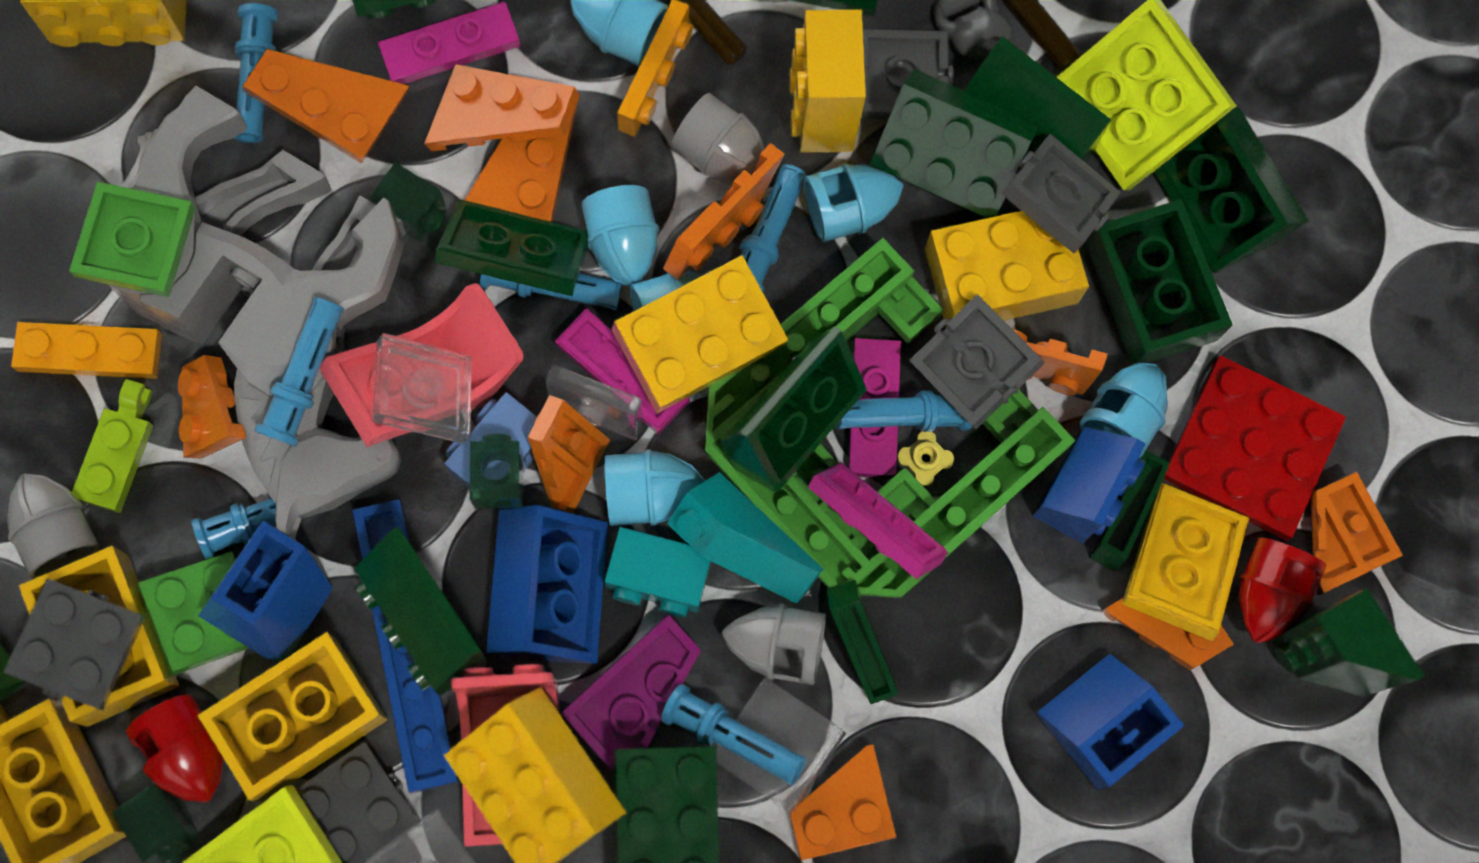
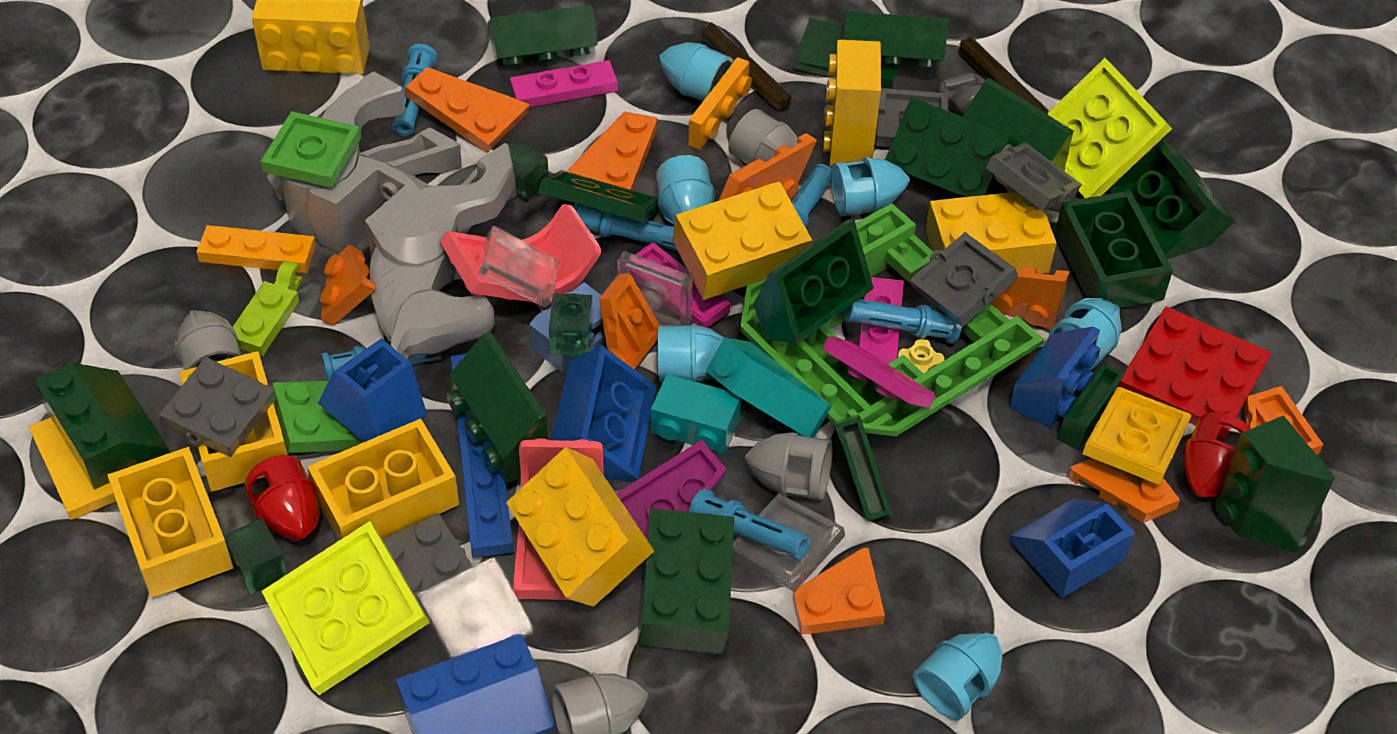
camera: 10 degrees right, 25 degrees down
dark azure pin [254,297,344,447] -> none
orange wing [424,64,580,152] -> none

